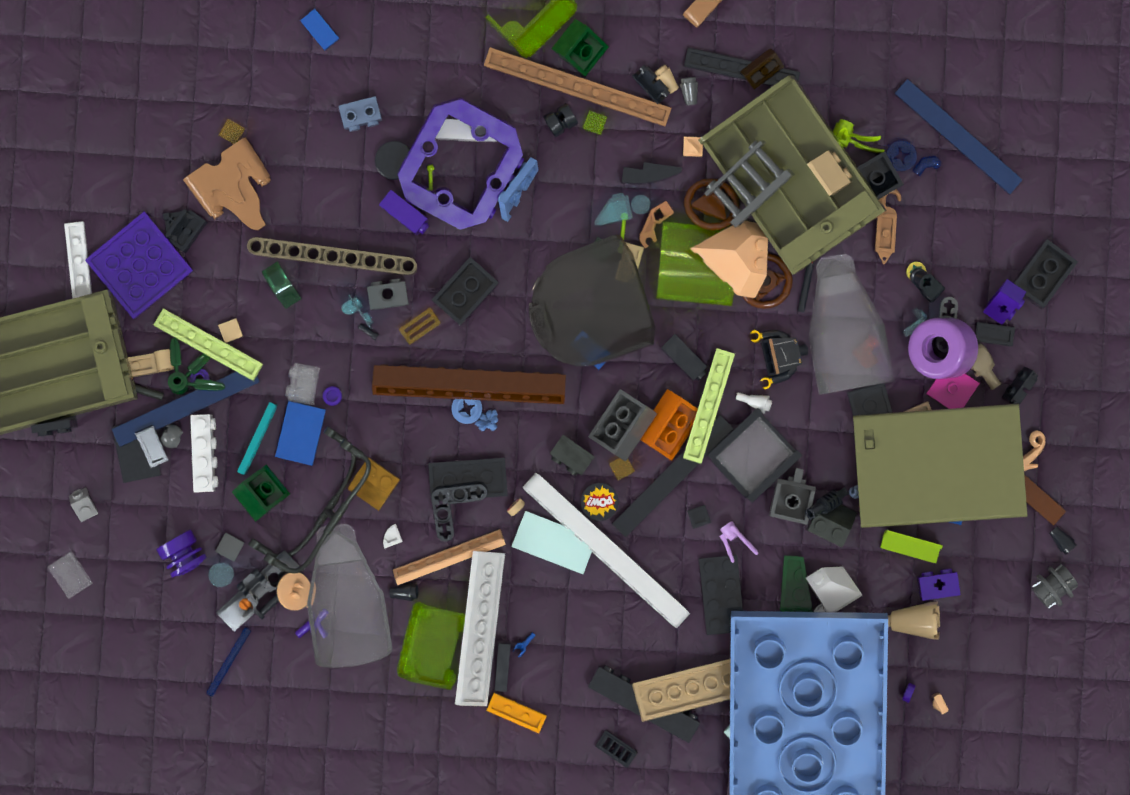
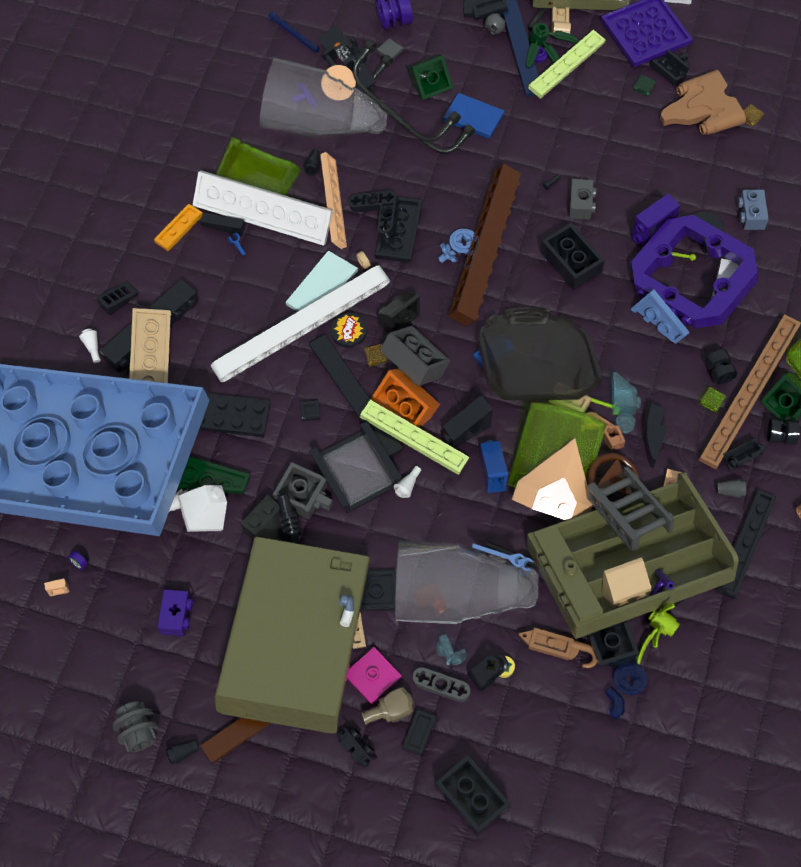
camera: 105 degrees right, 25 degrees down
white brick [191,414,218,492] -> none
clear light blue piece [208,562,234,587] -> none
tan tile [218,319,243,343] -> none
teal tile [237,402,278,475] -> none
dark tan beam [247,237,418,275] -> none
clear green brick [261,261,301,309] -> none
clear slope [285,363,320,405] -> none
dark purple tile [323,386,342,406] -> none
clear light blue hinge [341,295,374,329] -> none
pearl gold slope [348,458,401,511] -> none
white tile [383,524,403,549] -> none
clear yellow tile [399,308,441,345] -> none
tan cone [654,65,679,94] -> none
lavender plant [719,521,758,563] -> none
dark brown slope [740,49,785,90] -> none
reddish brown piece [742,253,793,309] -> none
black torso [750,330,808,389] -> none
lime panel [880,530,943,563] -> none
tan cone [888,601,940,640] -> none
dark blue tile [895,79,1022,195] -> none
medium lavender piece [908,318,978,379] -> none
dark purple brick [983,279,1026,325] -> none
light nougat plant [1023,431,1045,471] -> none
none -> white cone [79,329,101,363]
none -> arm [339,594,354,627]
none -> medium blue flag [472,544,535,572]
none -> blue slope [480,440,508,493]
none -> clear green tile [633,75,656,96]
none -> dark purple piece [651,569,674,595]
none -> black wheel [767,418,800,445]

